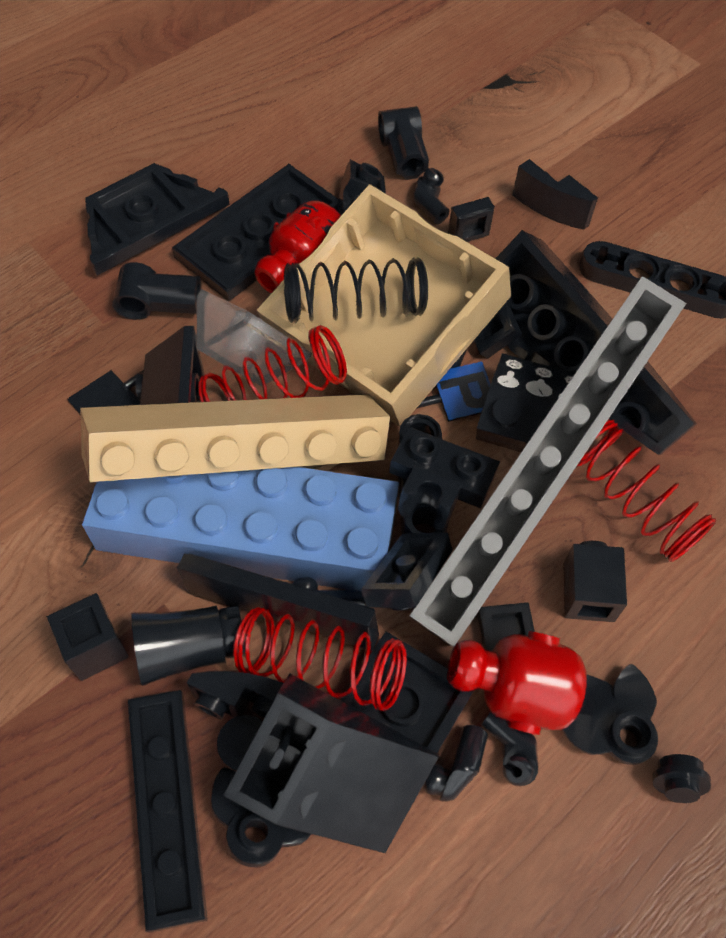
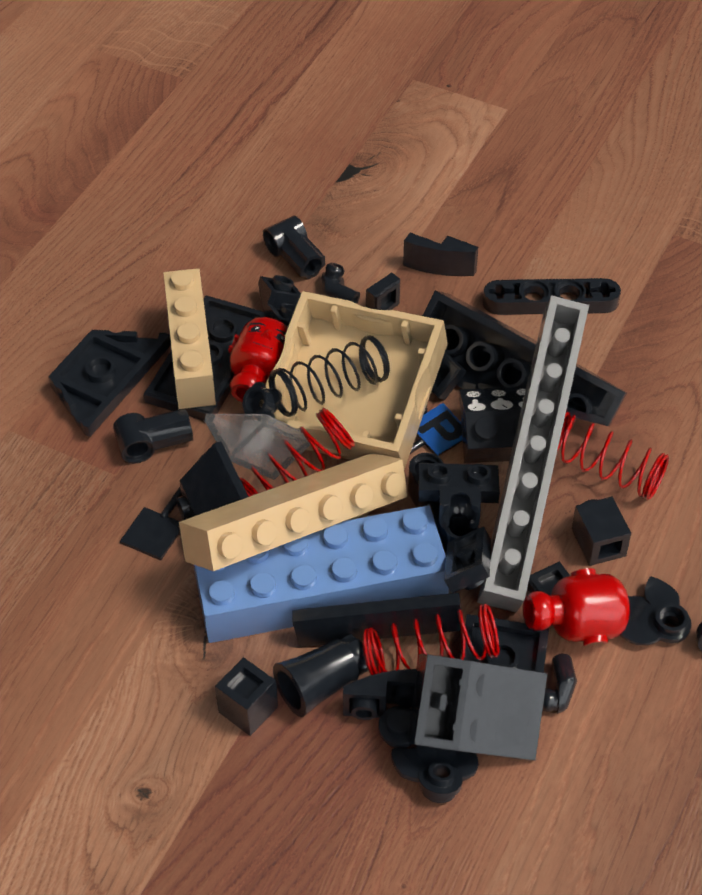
camera: 20 degrees left, 10 degrees down
black tile [128,690,208,933] -> none
black arm [481,712,539,786] -> none
none -> tan brick [163,268,216,409]
none -> black plate [242,382,282,426]

